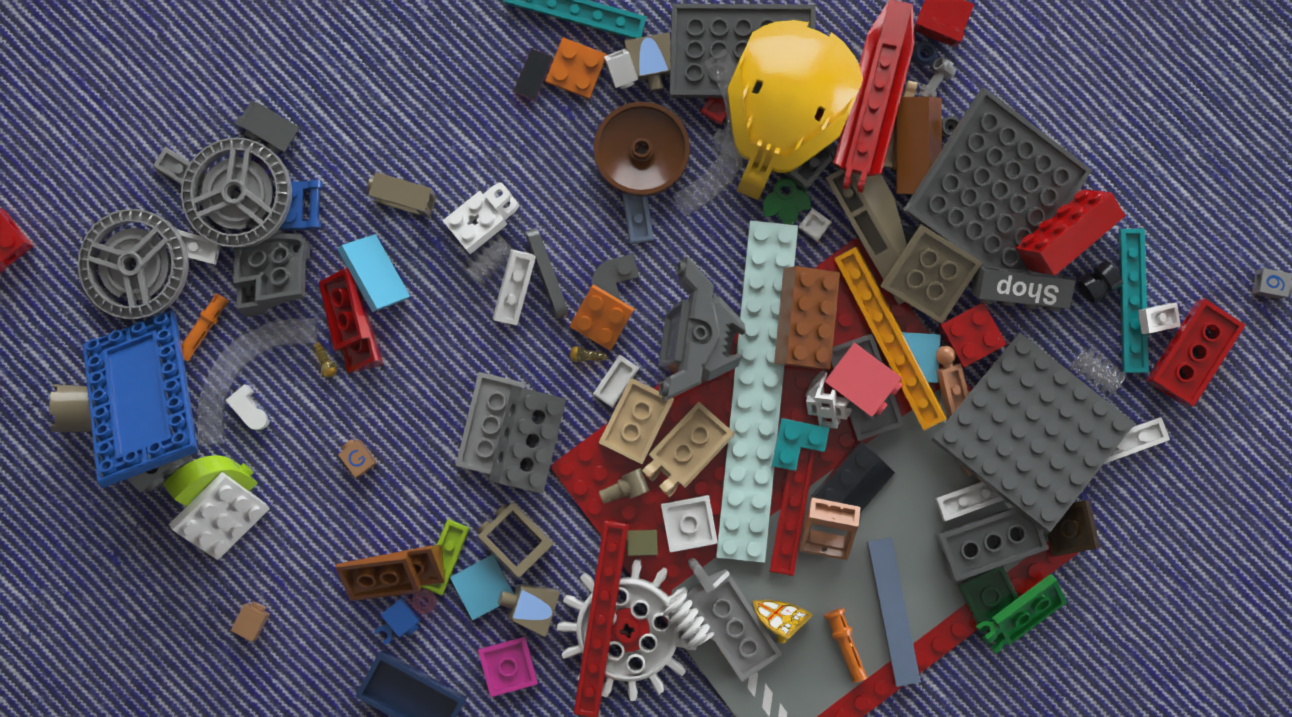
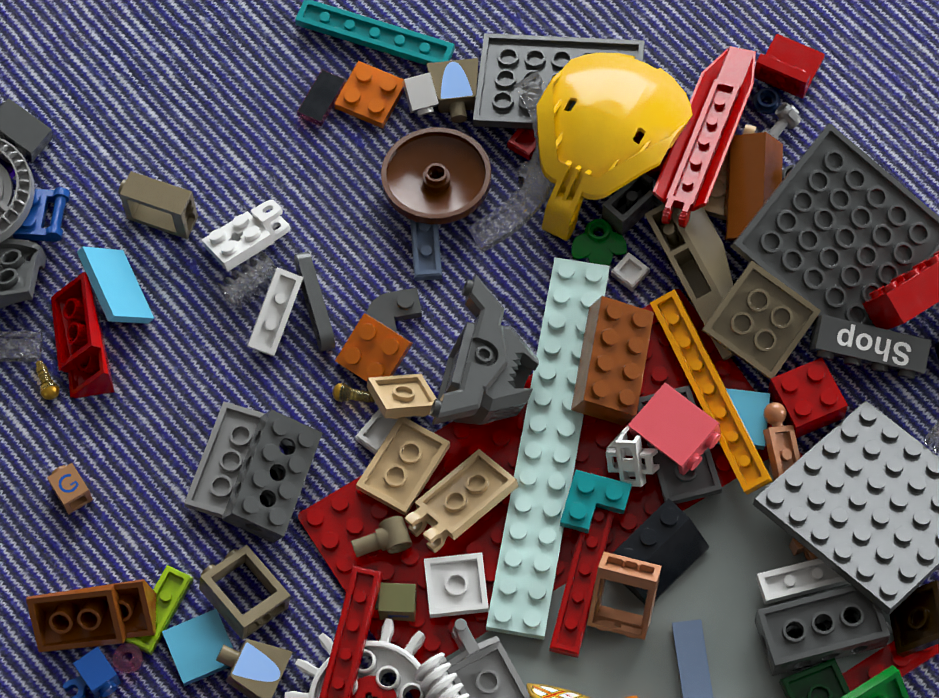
camera: 10 degrees right, 20 degrees down
none -> tan plate [367,374,437,419]

